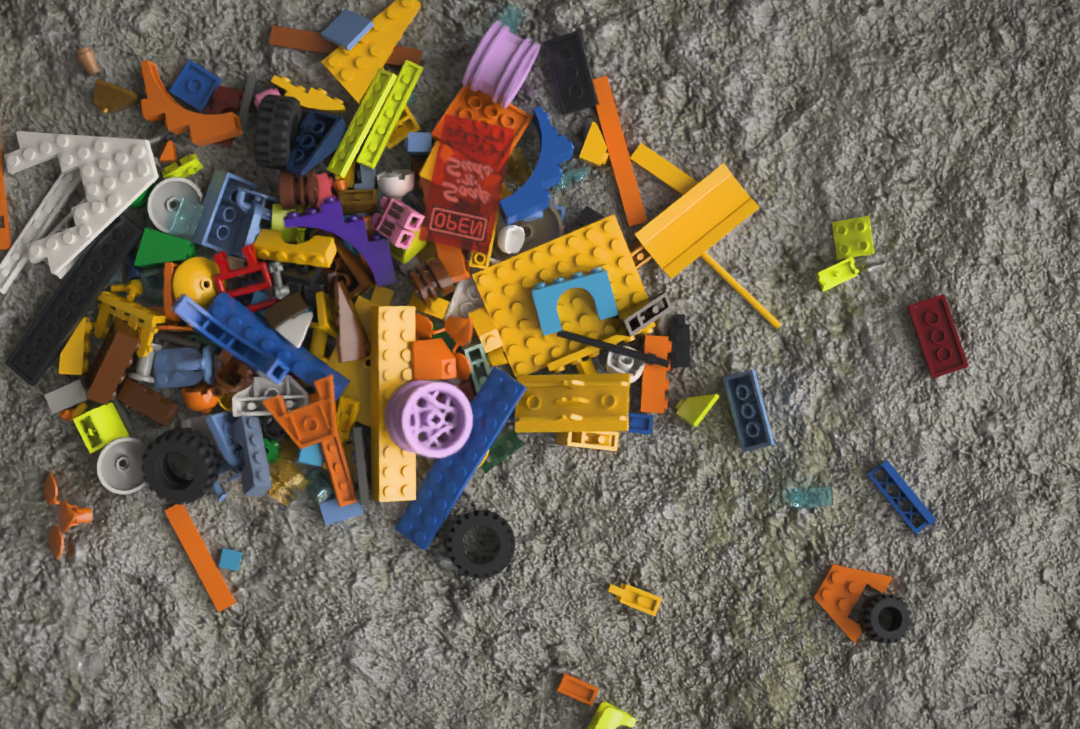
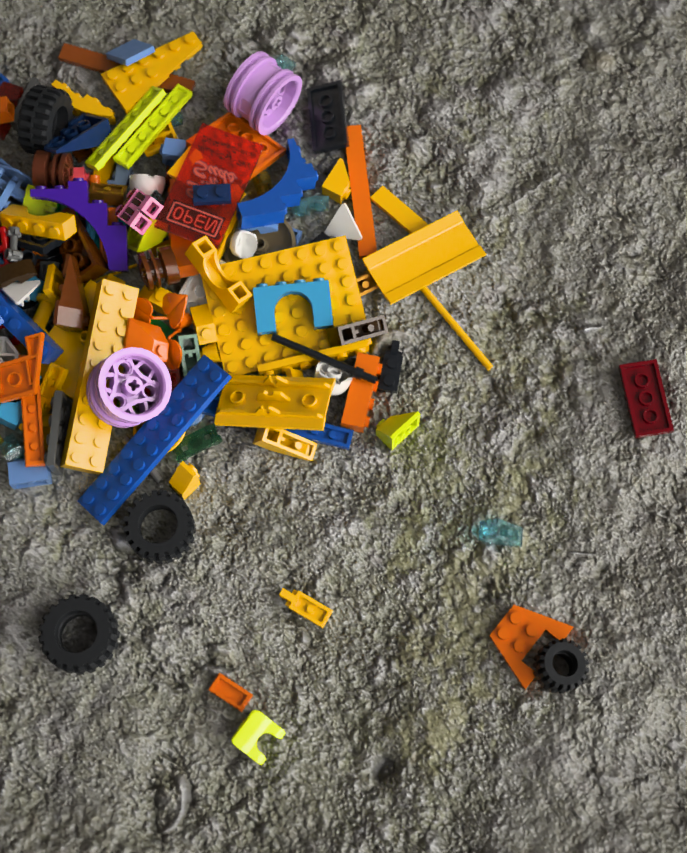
camera: 10 degrees right, 15 degrees down
medium blue slope [723,369,774,452] -> none
neon yellow hinge [815,257,859,292] -> none
neon yellow hinge [832,216,875,260] -> none
blue fence [866,460,936,534] -> none
none -> black tyre [38,594,120,674]
none -> yellow slope [169,461,201,500]
none -> yellow arch [185,235,252,313]
none -> dark blue plate [193,184,231,206]
none -> white piece [324,203,363,241]

